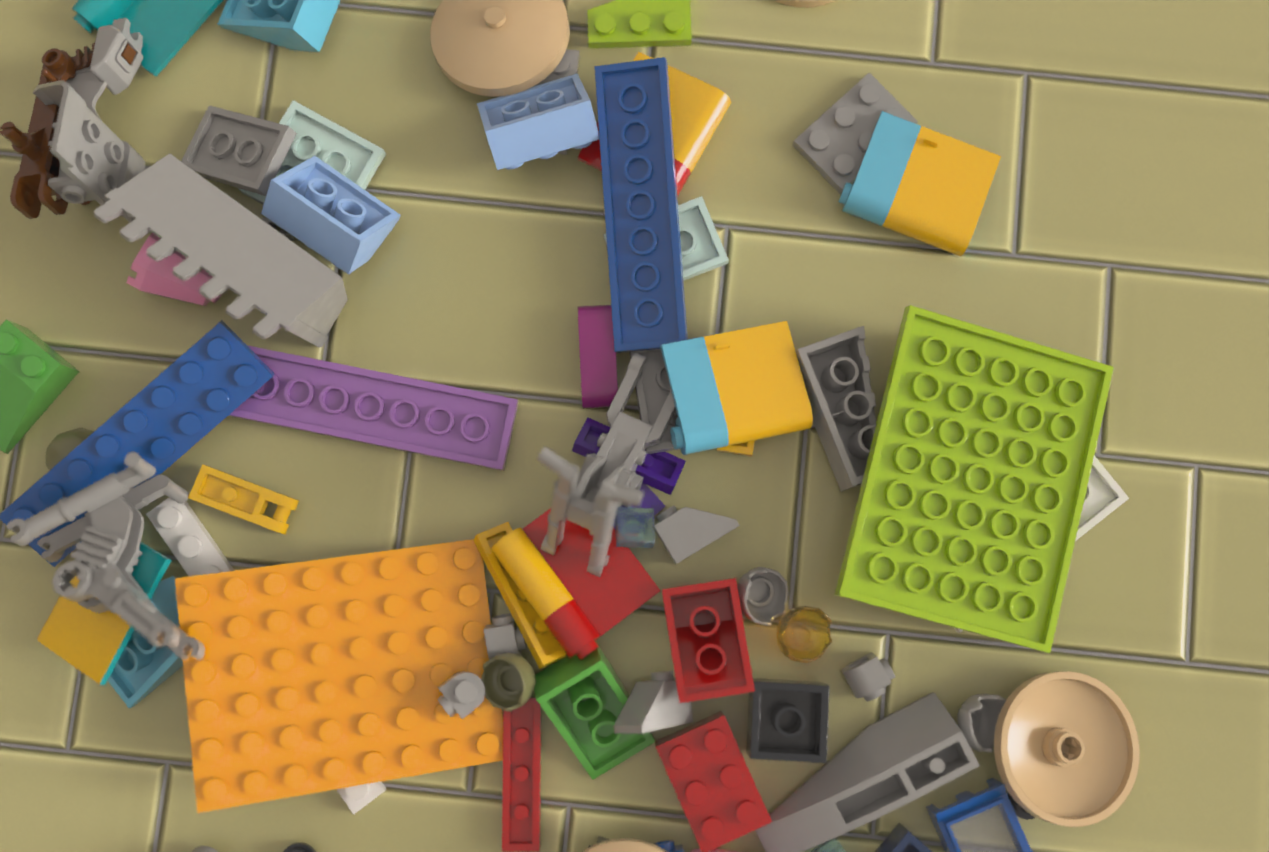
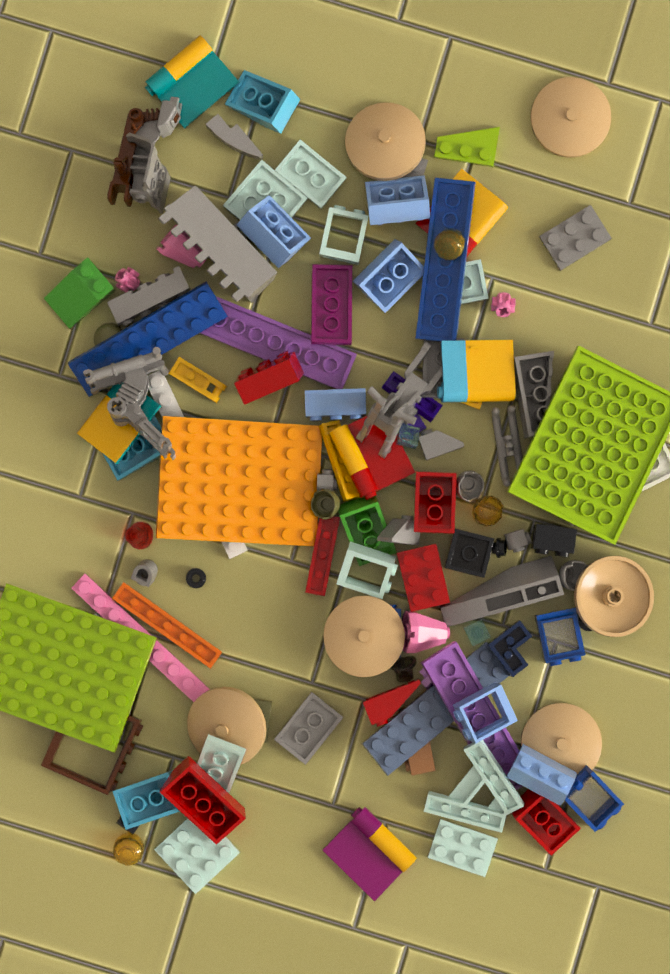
camera: 10 degrees right, 5 degrees up
light grey plate [181,105,297,196] -> none
light grey plate [437,671,485,719] -> none
magenta beam [578,305,618,409] -> none
yellow door [838,111,1001,257] -> none
none -> light grey wedge [107,266,191,327]
none -> bright pink gear [115,267,140,293]
none -> clear red piece [125,522,153,550]
none -> light grey slope [206,114,263,160]
none -> red brick [234,351,304,405]
none -> light aqua plate [275,140,347,209]
none -> light blue slope [305,388,366,421]
none -> magenta plate [311,264,353,345]
none -> light aqua window [319,205,369,265]
none -> light aqua window [336,541,398,599]
none -> light blue slope [352,239,424,313]
none -> clear yellow hair [434,228,466,260]
none -> bright pink gear [491,292,516,317]
none -> light grey piece [491,405,523,487]
none -> black plate [492,538,507,558]
none -> black brick [530,524,577,557]

